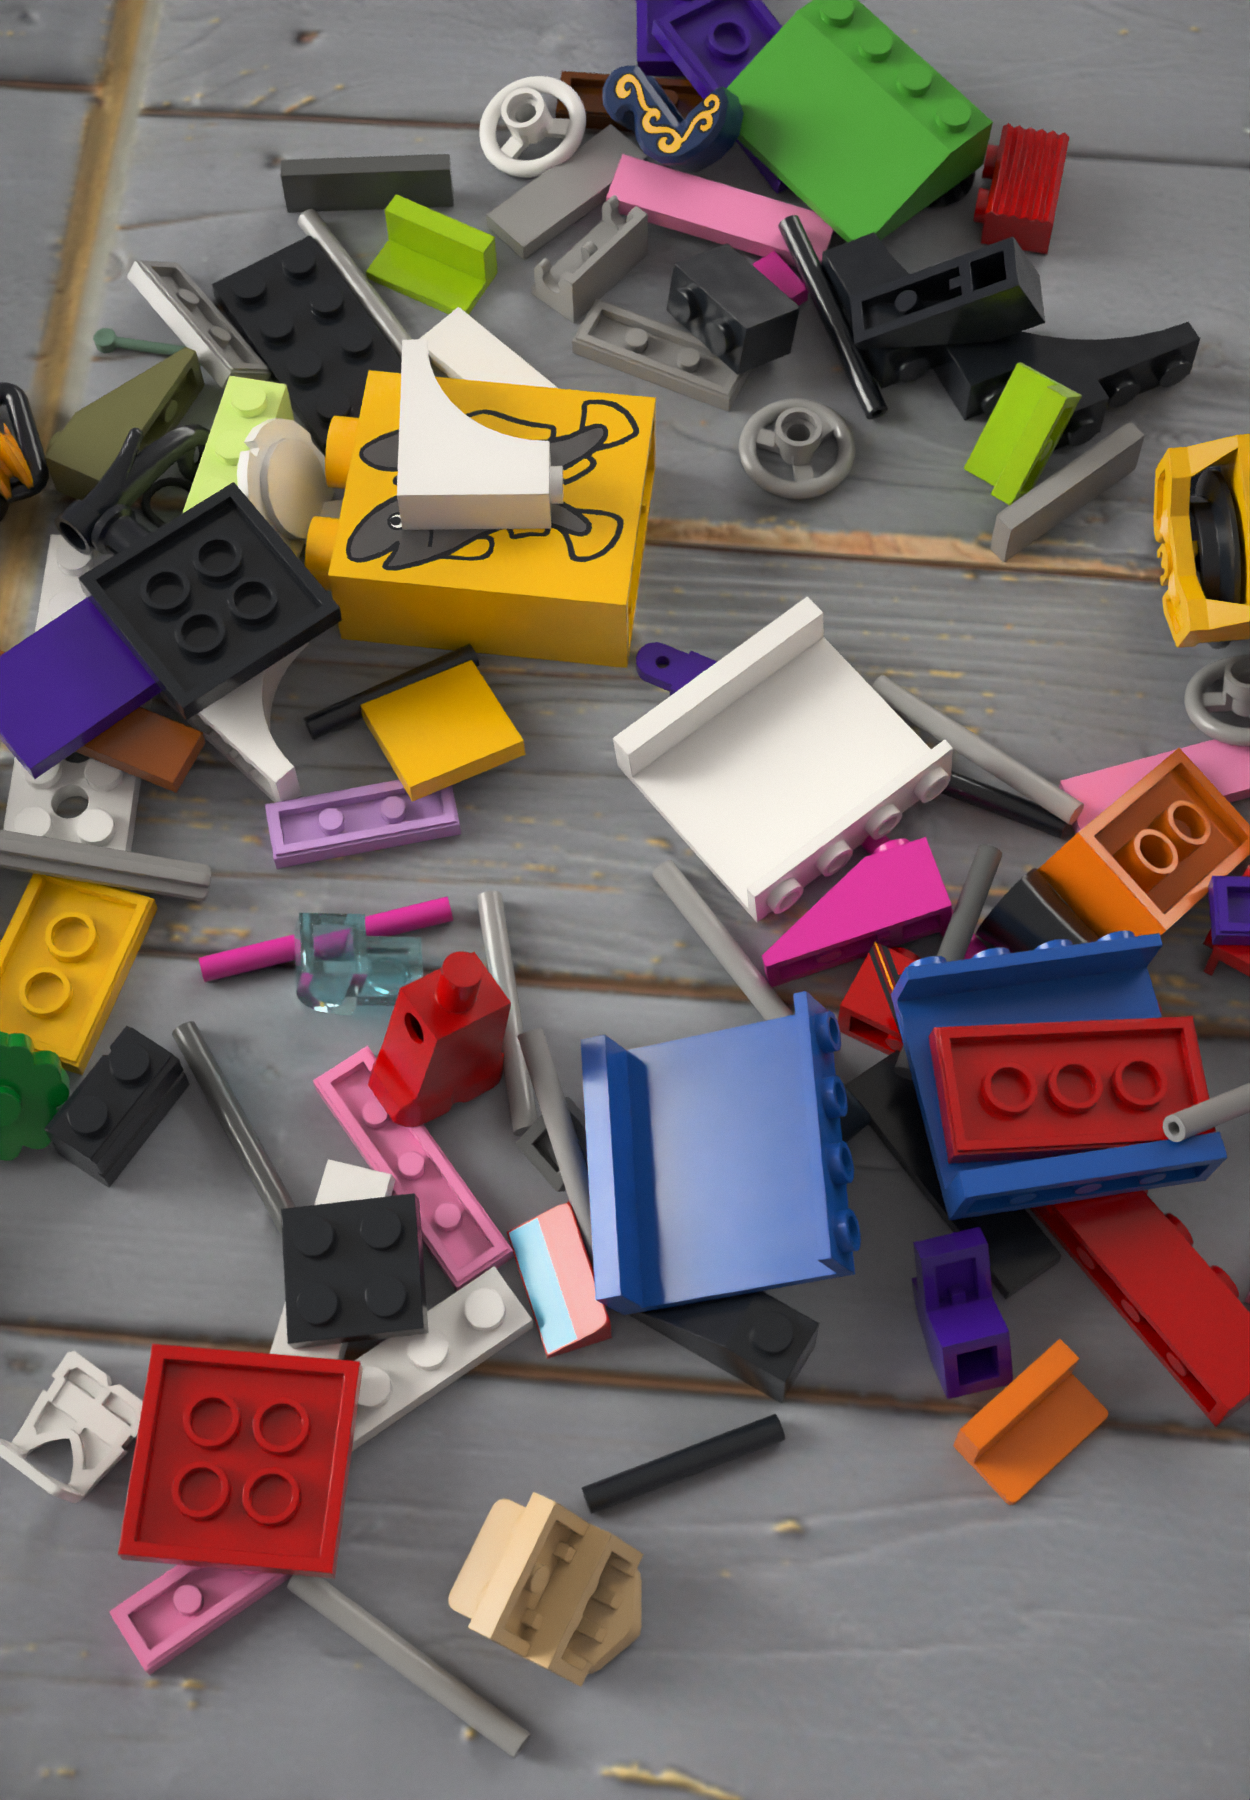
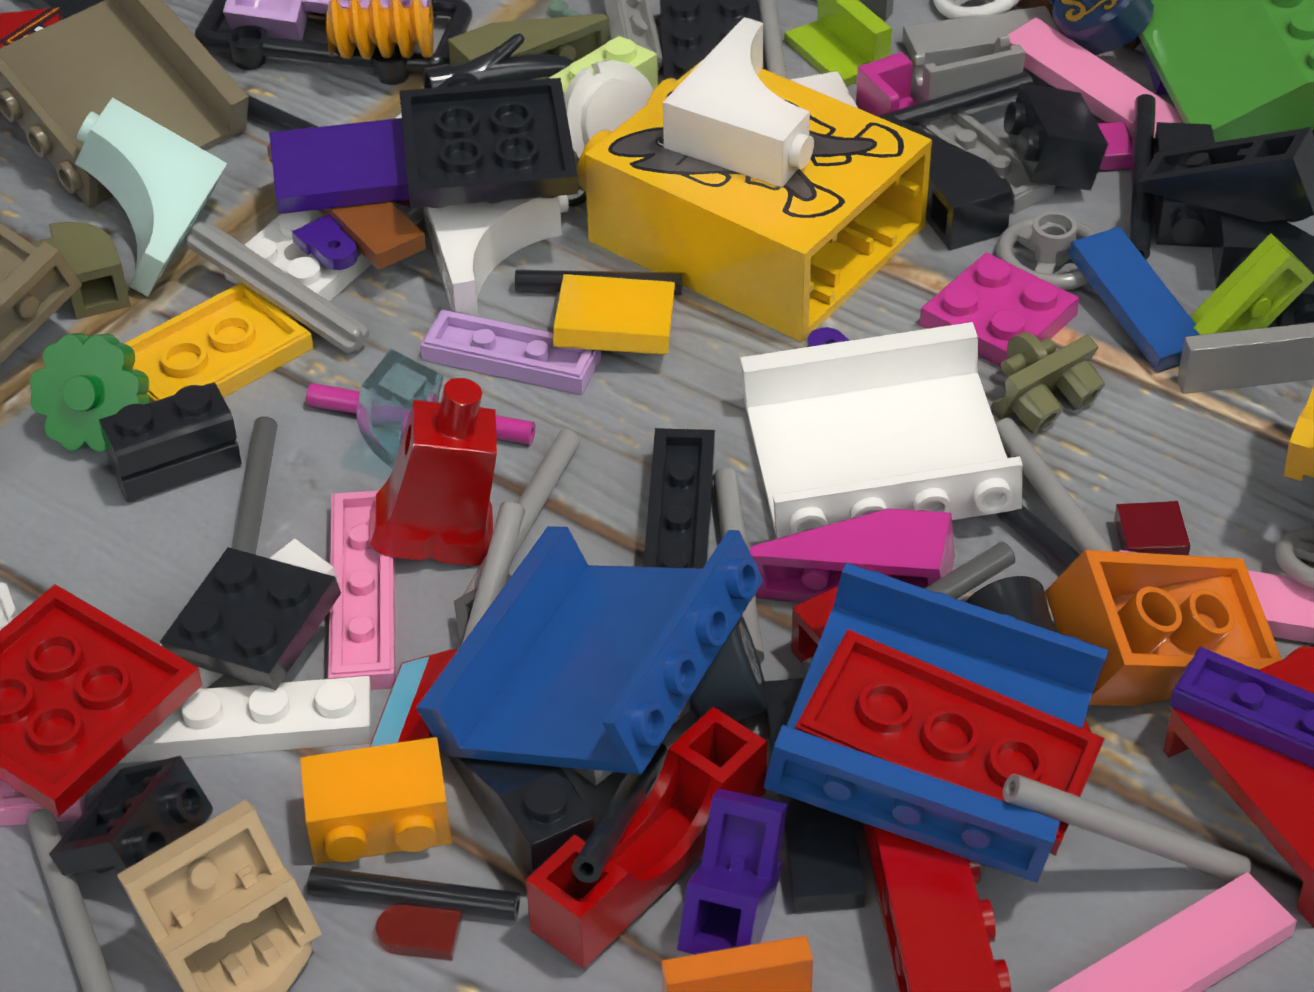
camera: 30 degrees right, 20 degrees down
none -> black bracket [49,756,213,876]
none -> dark purple piece [292,214,358,270]
none -> light orange brick [300,737,452,865]
none -> clear red piece [376,905,463,961]
none -> red arch [526,707,767,970]
none -> black piece [572,743,668,883]
none -> black plate [643,428,715,569]
none -> dark pink panel [856,52,918,116]
none -> black bar [877,71,1033,126]
none -> black slope [880,114,1015,251]
none -> dark pink plate [920,252,1079,367]
none -> olive hips [991,332,1105,434]
none -> blue tile [1069,226,1200,372]
none -> dark red tile [1114,501,1191,556]

